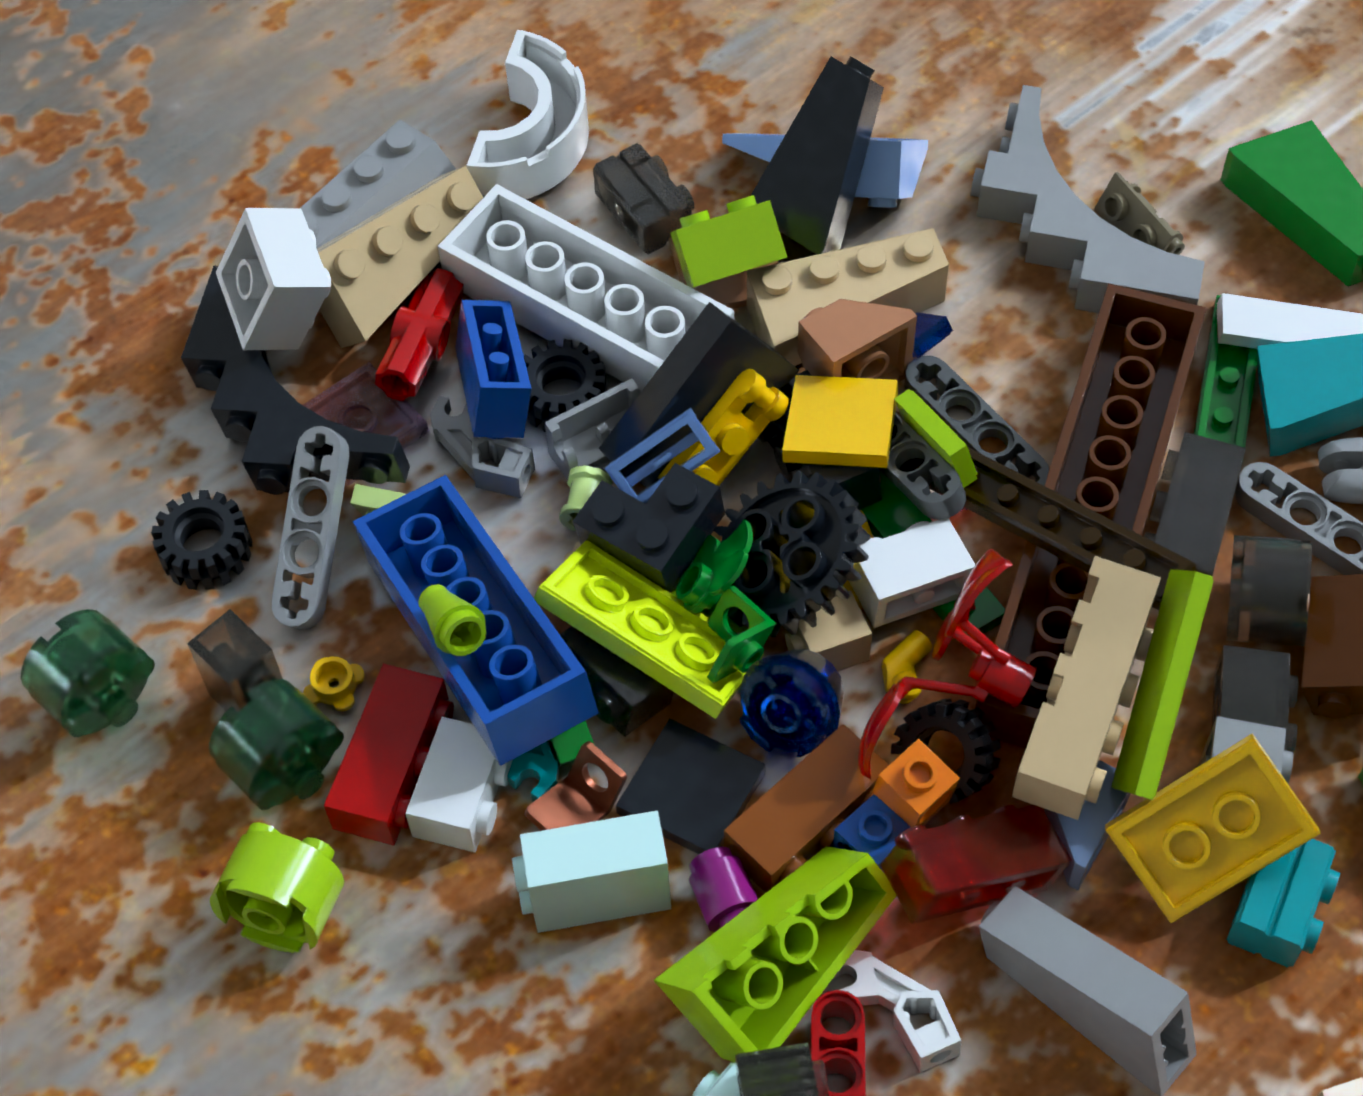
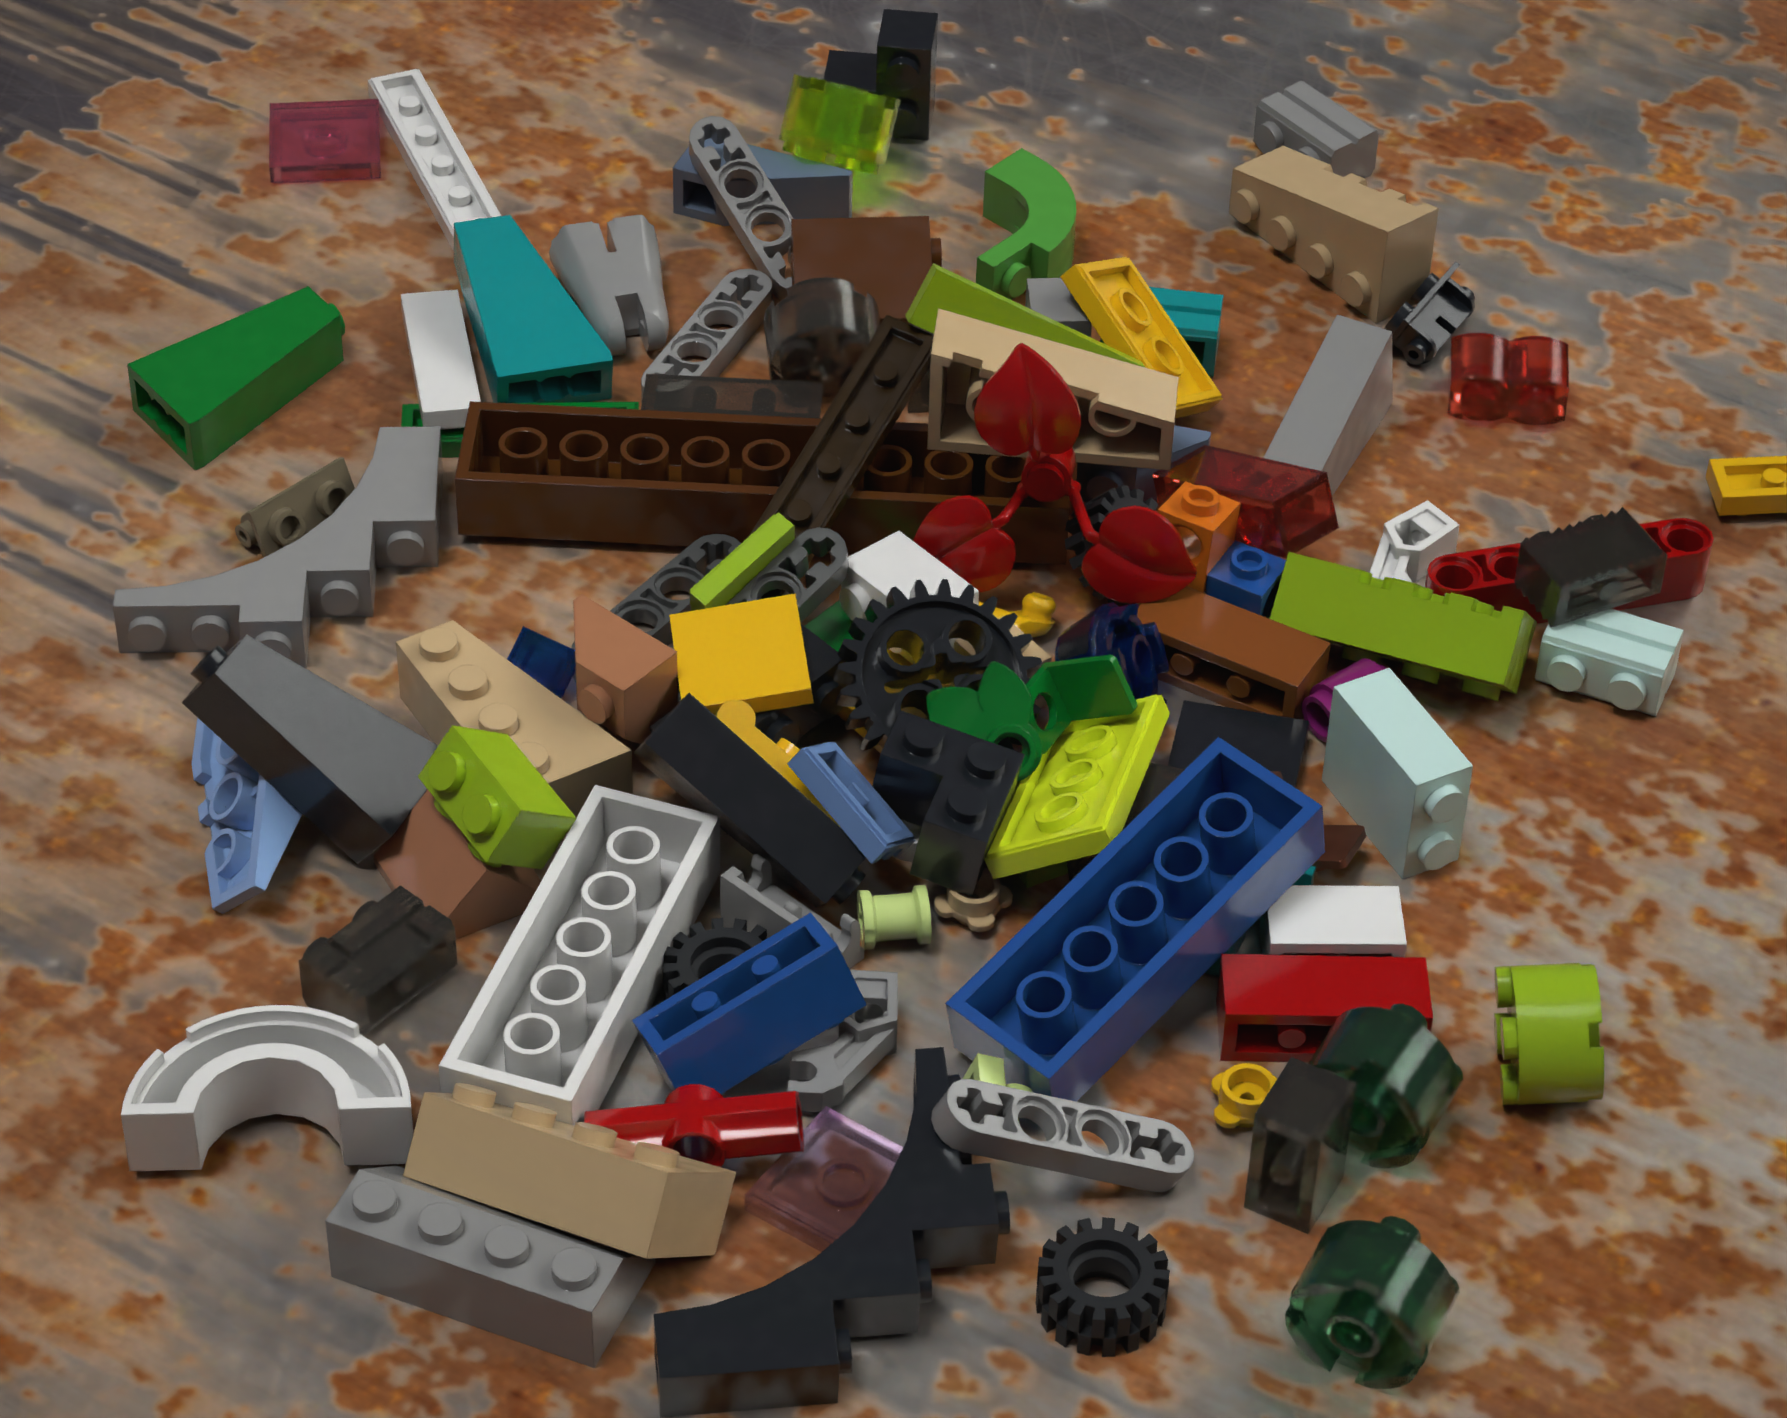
camera: 110 degrees left, 15 degrees down
white brick [216,208,331,351] -> none
lime cone [418,584,486,656] -> none

